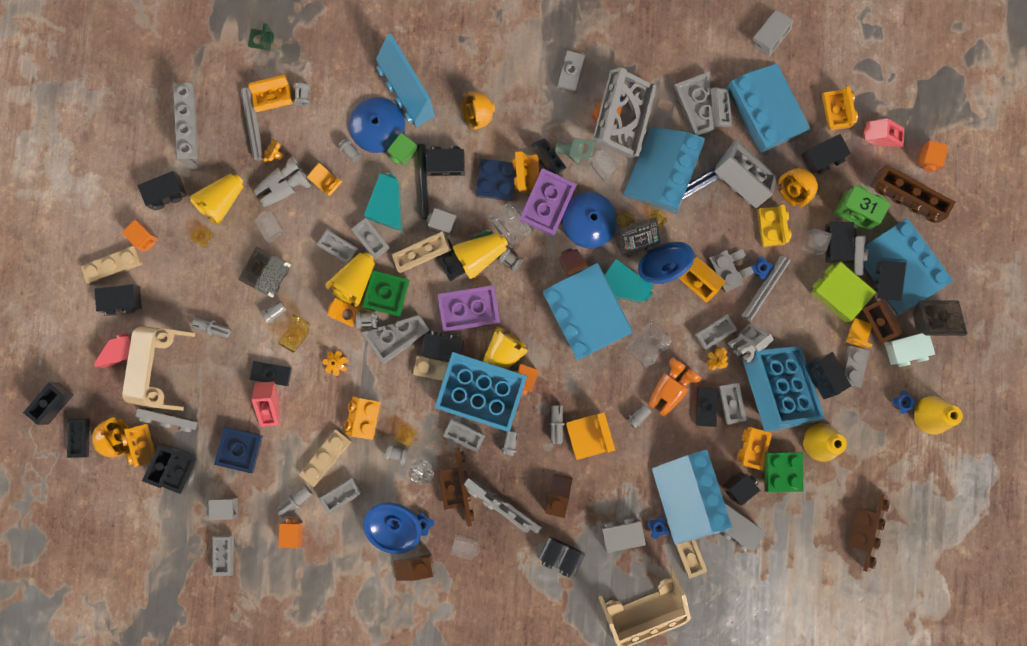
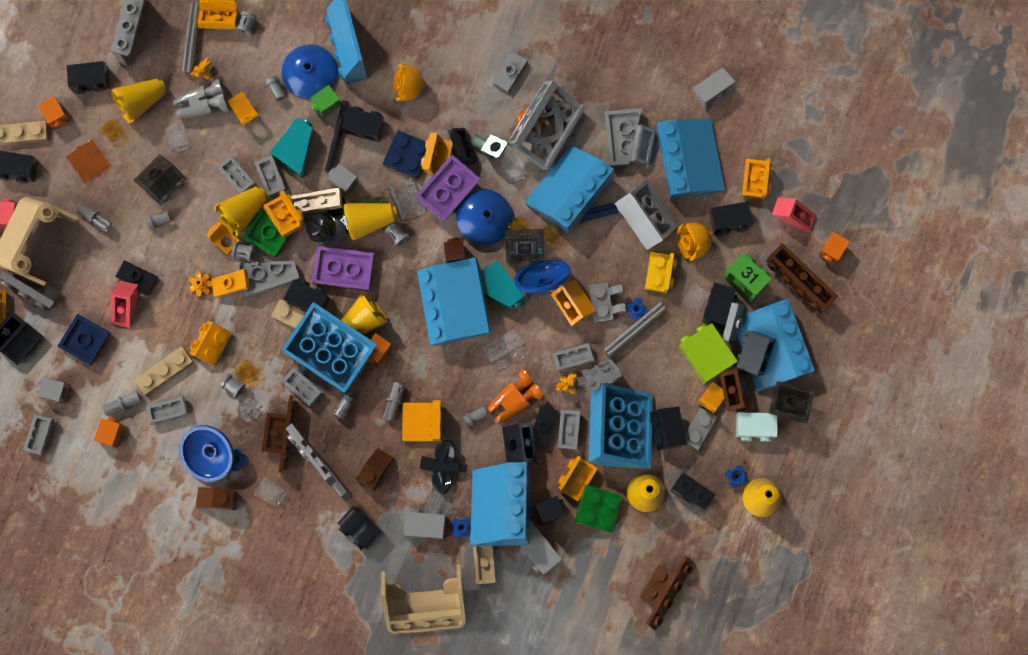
camera: 15 degrees right, 5 degrees down
clear yellow bracket [278,314,310,353] -> none
none -> clear orange piece [66,139,111,183]
none -> light orange plate [211,269,250,298]
none -> light orange bracket [263,190,304,238]
none -> black piece [305,214,346,248]
none -> black plant [420,440,468,495]
none -> black brick [502,423,537,464]
none -> black brick [670,472,716,512]

